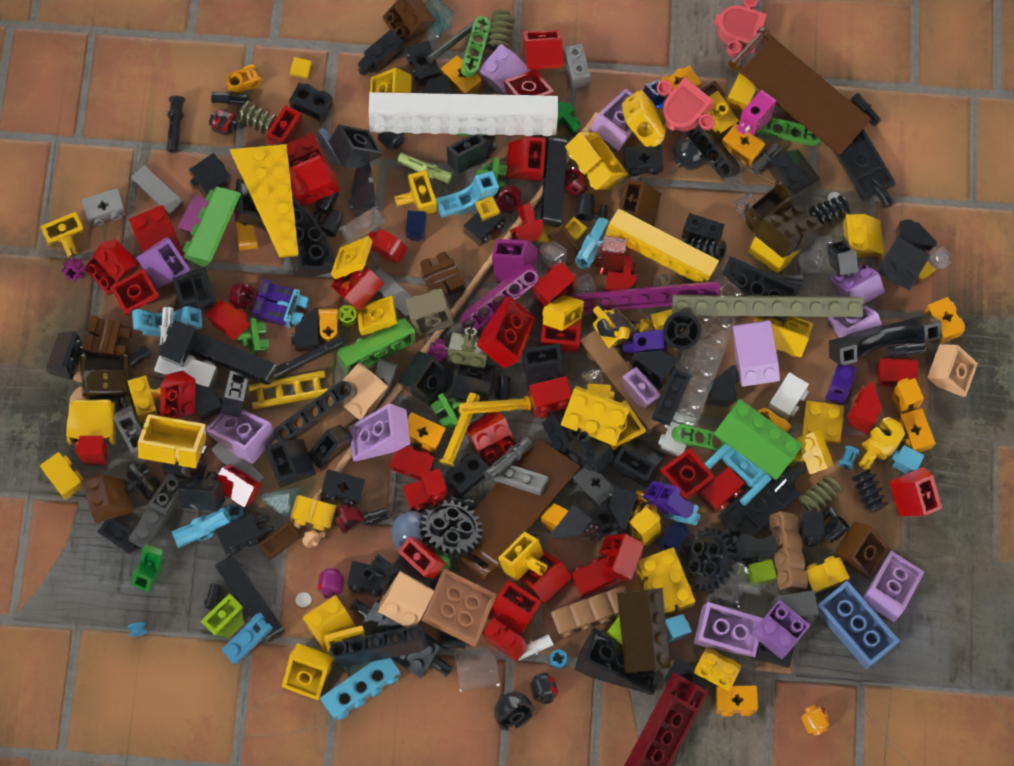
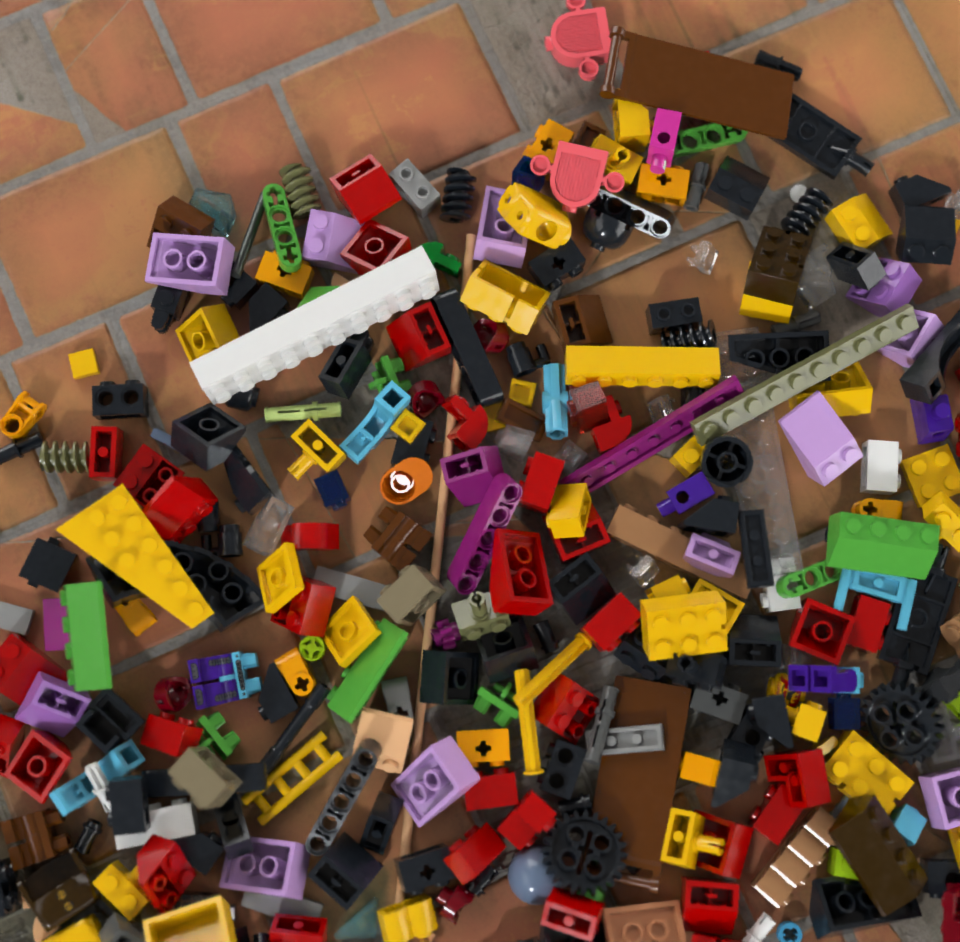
camera: 30 degrees left, 10 degrees up
black head [209,109,238,136] -> none
torso [593,304,652,348] -> none
black slope [706,365,738,407] -> none
dark brown piece [744,180,794,233] -> none
none -> lavender slope [145,232,235,296]
none -> dark tan brick [168,746,243,809]
none -> orange cap [380,457,433,505]
none -> black piece [440,167,477,223]
none -> red brick [443,822,507,885]
none -> yellow tile [808,736,839,756]

